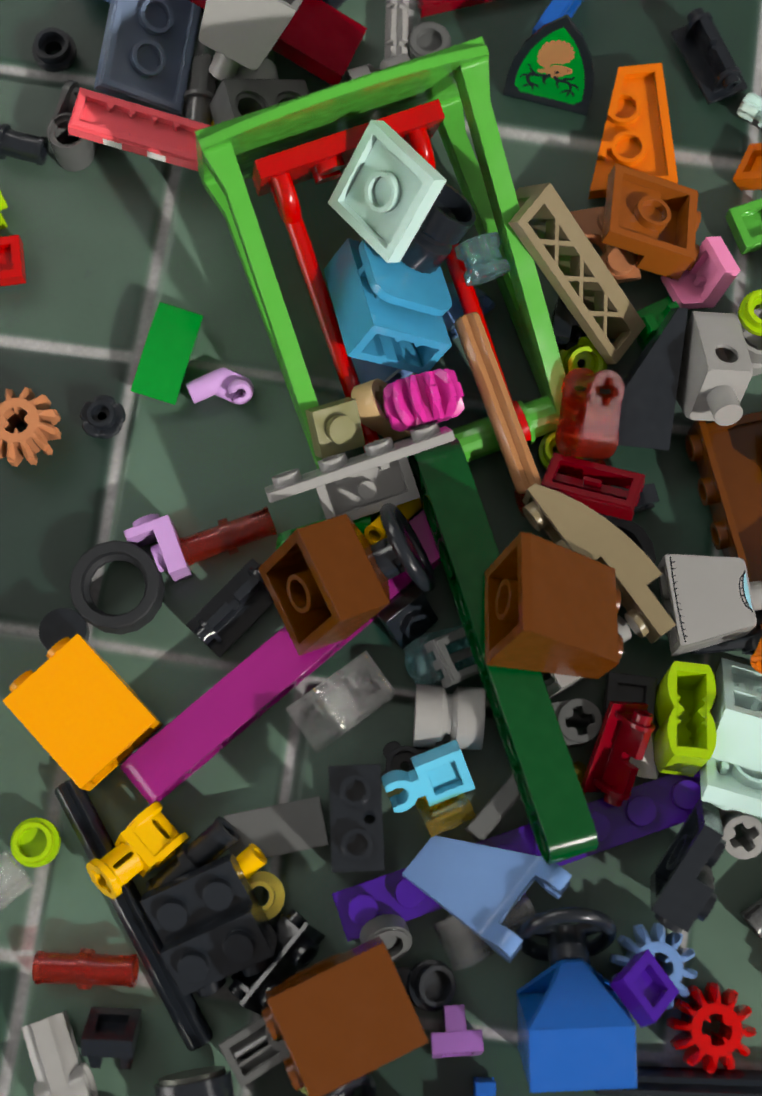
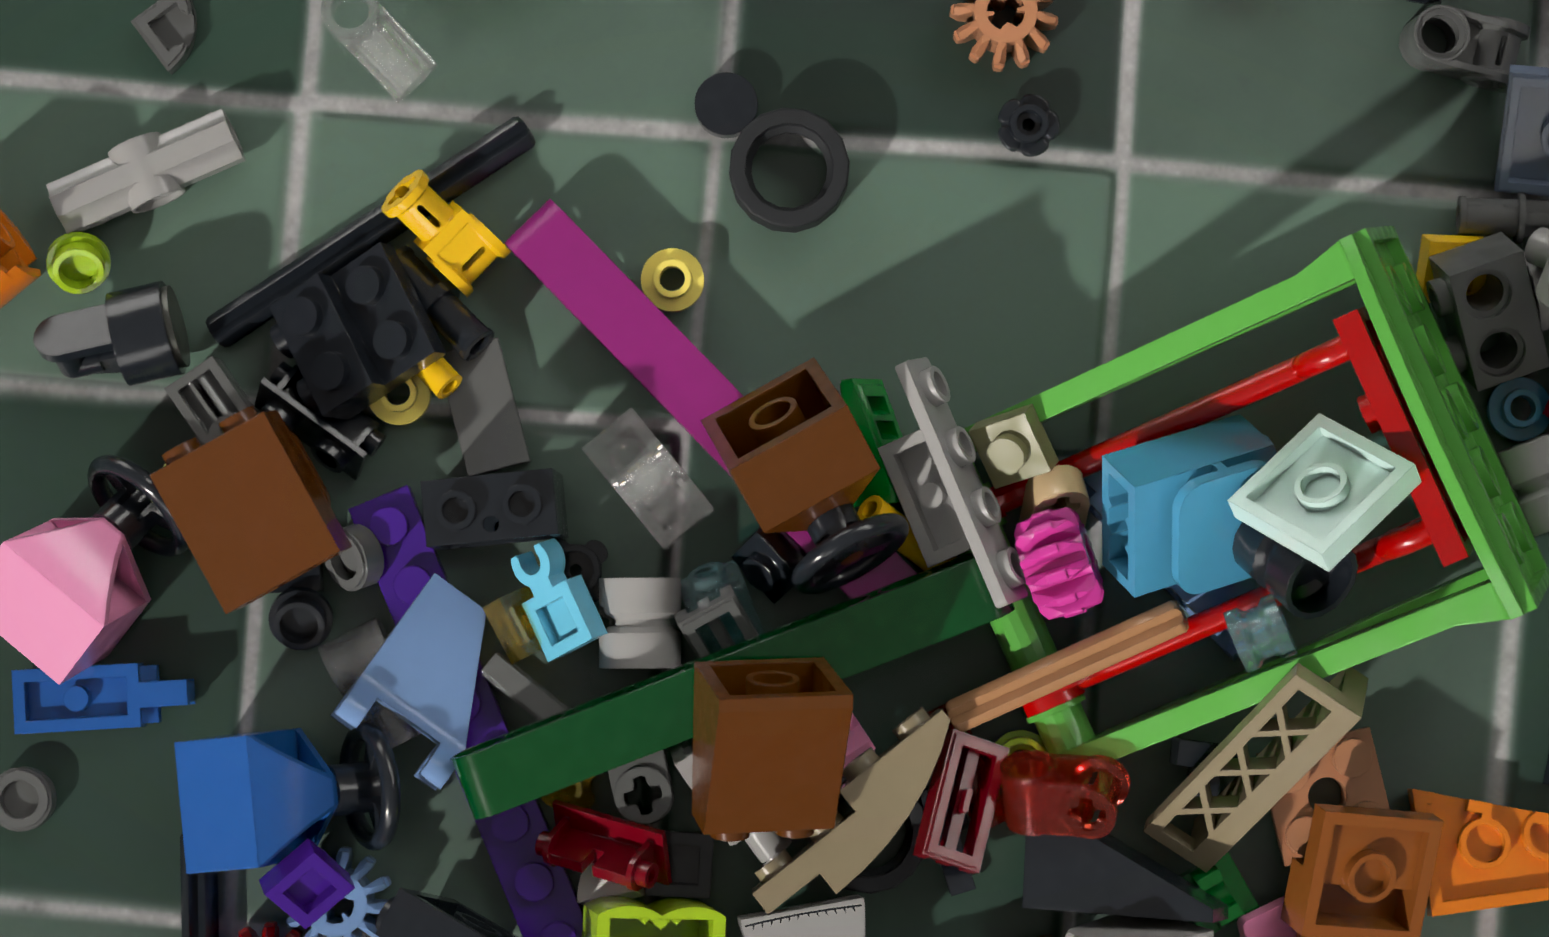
camera: 90 degrees right, 10 degrees up
light orange brick [2,633,163,791] -> none
lime plate [10,817,61,868] -> none
clear red pin [32,948,139,990] -> none
coral plate [68,87,211,172] -> none
black tile [81,1007,142,1070] -> none
lavender bracket [124,514,193,583] -> none
green slope [131,301,204,405] -> none
clear red pin [179,506,277,566] -> none
lavender arm [185,367,254,405] -> none
black hinge [186,558,274,658] -> none
medium lavender tile [430,1004,484,1059] -> none
lime plate [559,336,607,390] -> none
none -> light yellow plate [641,248,704,312]

